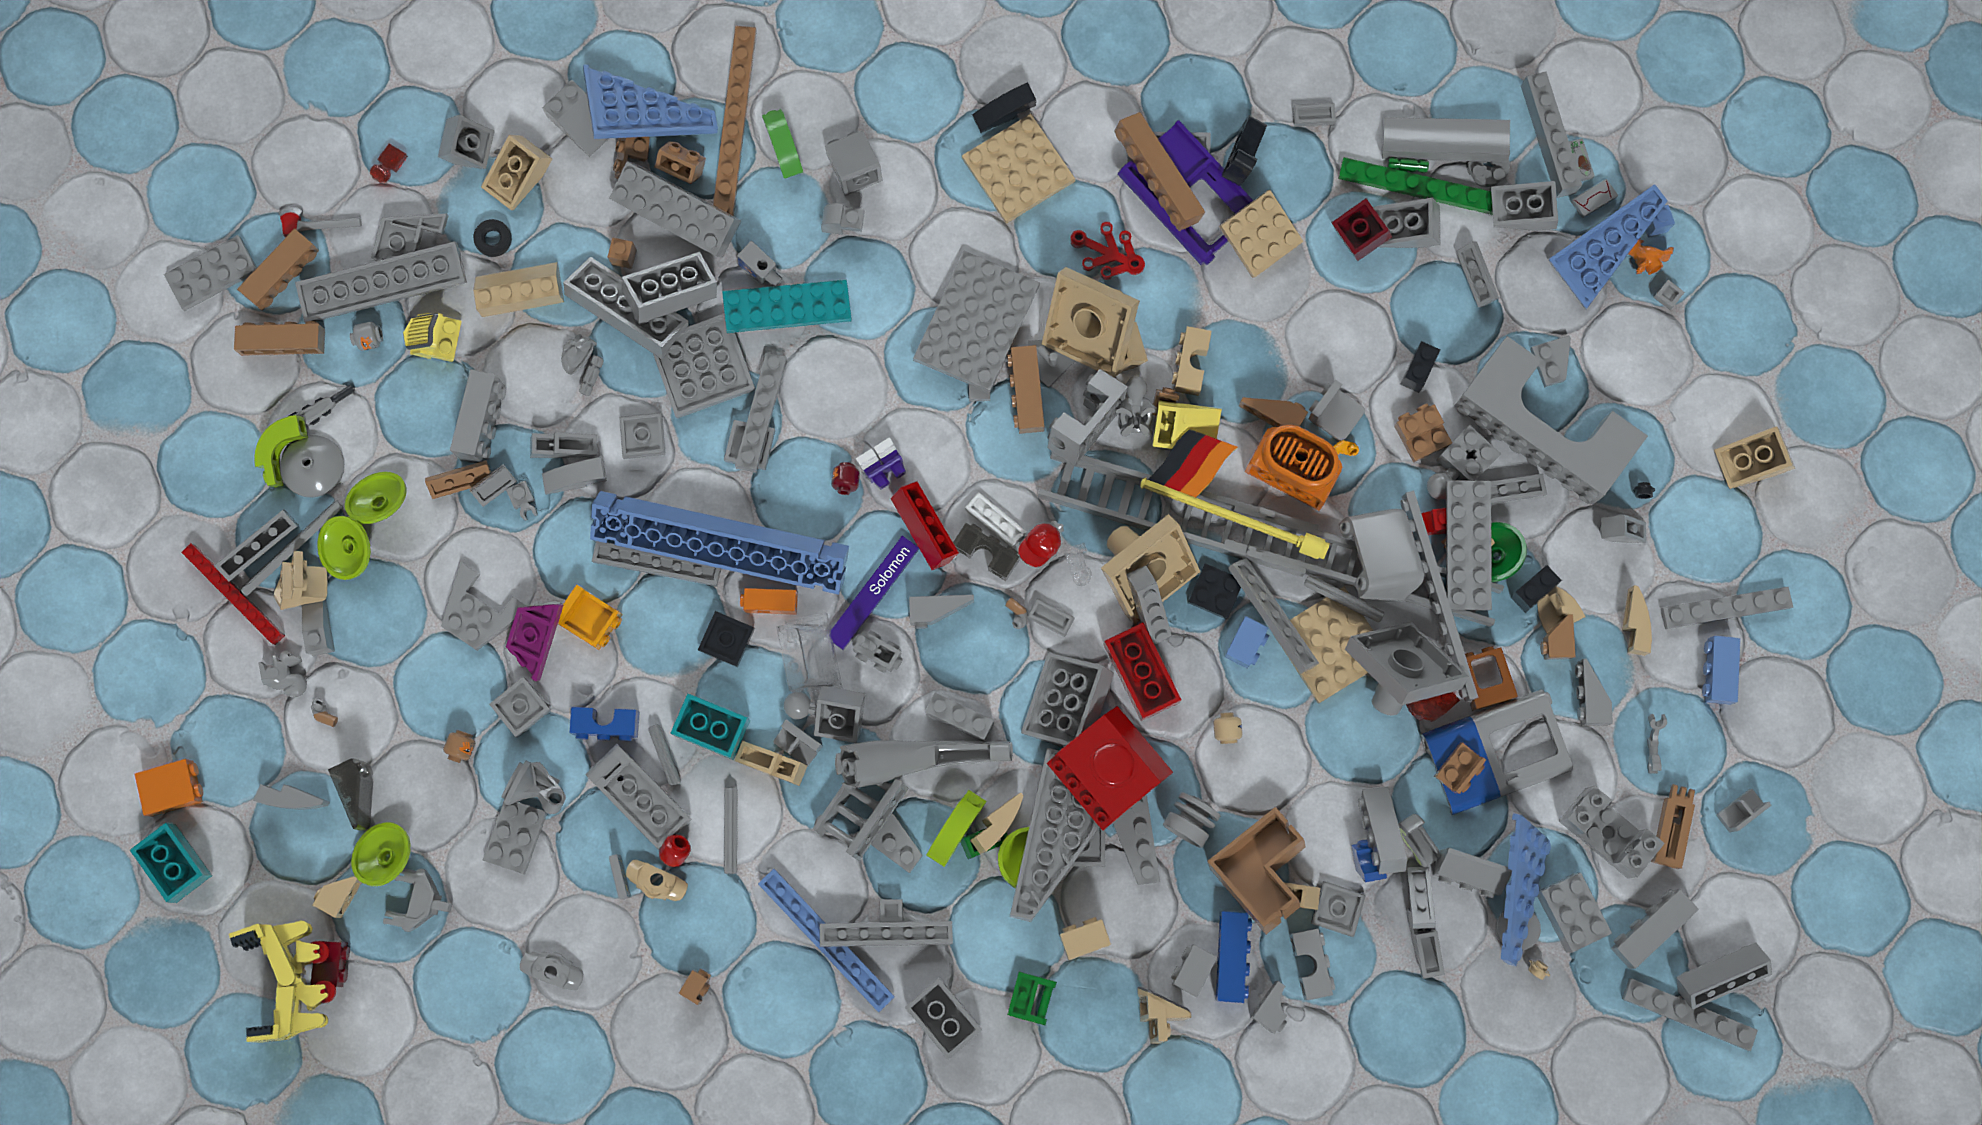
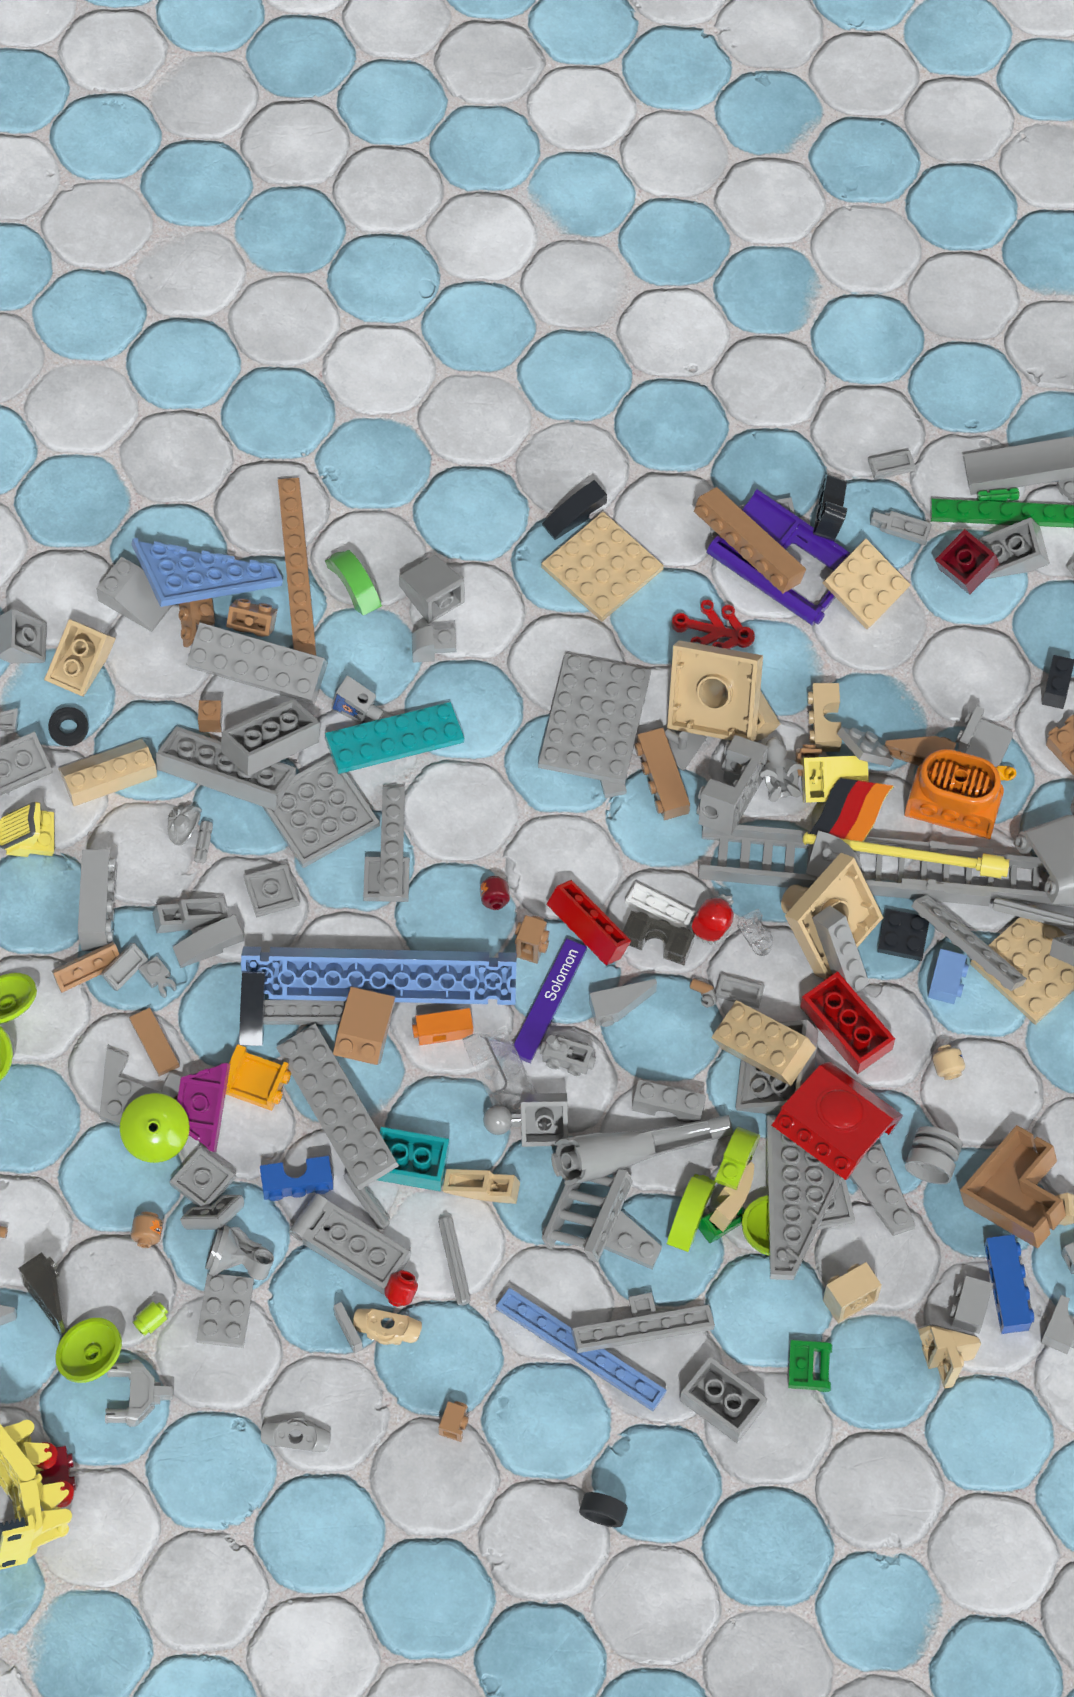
camera: 15 degrees left, 15 degrees down
tan slope [313,876,362,918] -> none
black plate [698,611,755,668] -> none
light grey panel [773,720,823,767] -> none
dark purple hips [856,437,906,490] -> none
none -> lime dish [120,1093,190,1163]
none -> medium nougat tile [129,1008,180,1076]
none -> lime brick [132,1301,168,1336]
none -> light grey brick [180,1195,244,1230]
none -> black slope [239,972,265,1046]
none -> light grey plate [276,1024,399,1190]
none -> medium nougat slope [333,987,395,1065]
none -> medium nougat brick [515,915,550,964]
none -> black tyre [579,1492,628,1528]
none -> tan brick [711,1000,816,1086]
none -> lime arch [715,1126,760,1190]
none -> light grey shield [806,831,862,877]
none -> light grey plate [837,727,894,767]
none -> light grey hinge [870,511,932,545]

